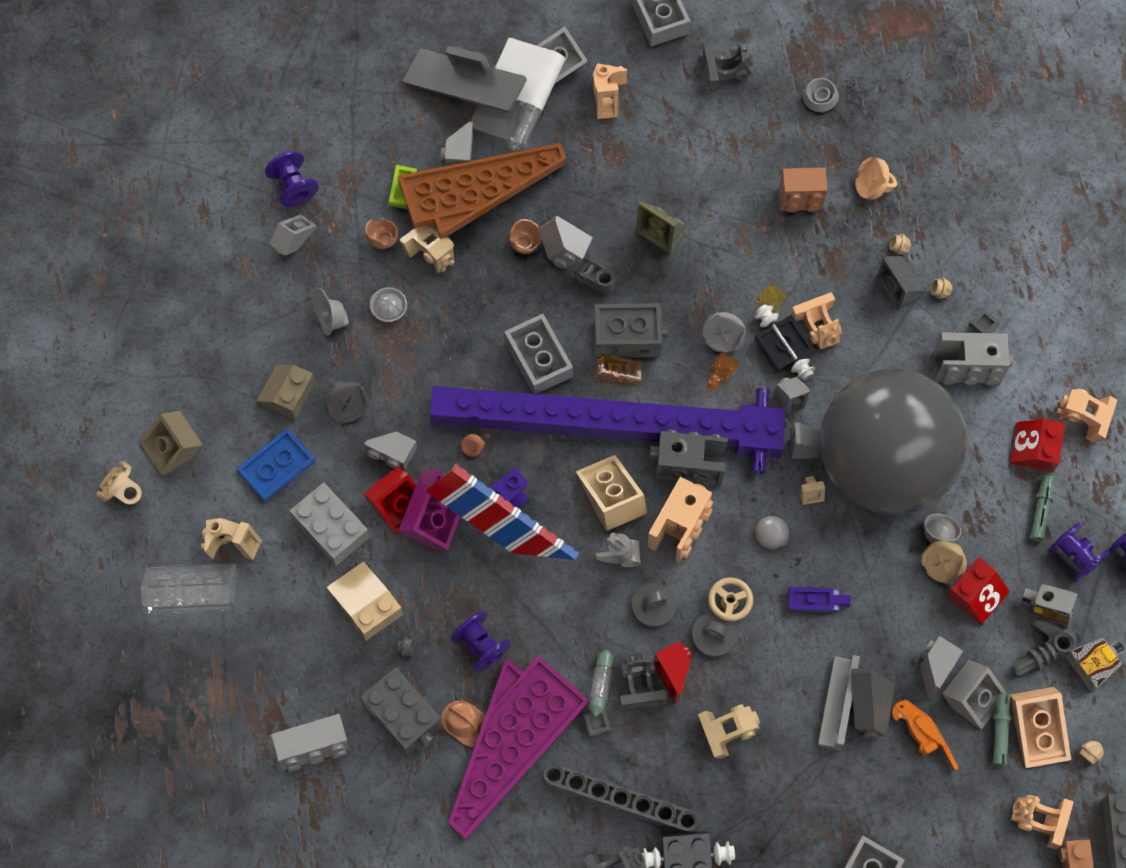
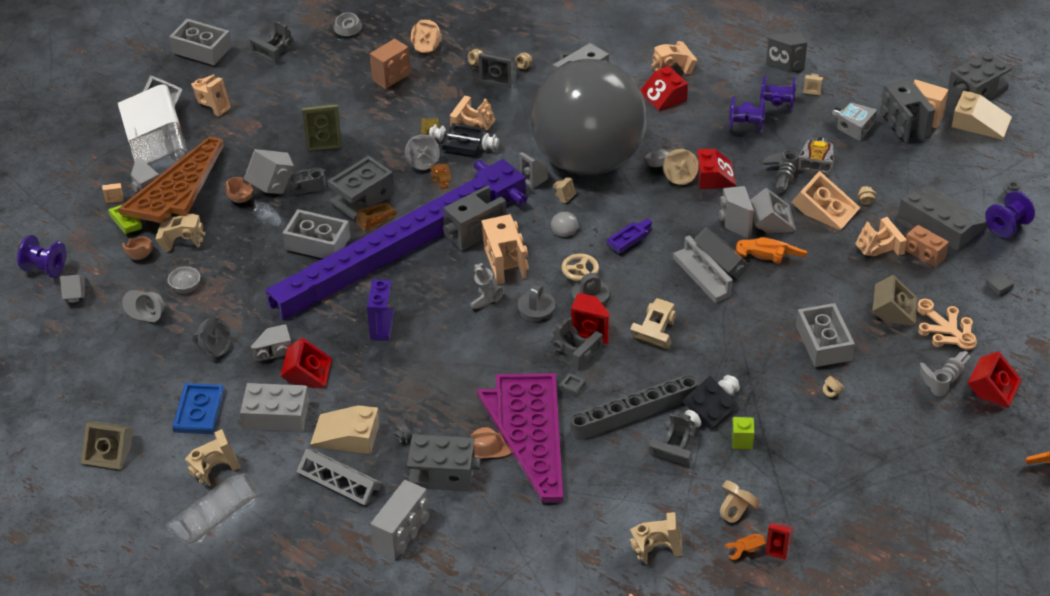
camera: 40 degrees left, 25 degrees down
tan tile [97,461,142,504] -> none
dark tan slope [256,364,316,420] -> none
magenta brick [398,469,460,551] -> none
dark grey bracket [403,46,527,113] -> none
sticker [424,464,580,560] -> none
dark purple hose [451,611,512,672] -> none
nougat tile [461,434,485,457] -> none
tan slope [576,455,647,531] -> none
piece [589,649,614,717] -> none
light grey slope [774,377,810,415] -> none
sand green pin [992,694,1012,765] -> none
light grey torso [1022,584,1078,628] -> none
sand green pin [1030,475,1056,542] -> none
none -> light nougat plate [102,183,124,203]
none -> light grey fence [296,449,383,505]

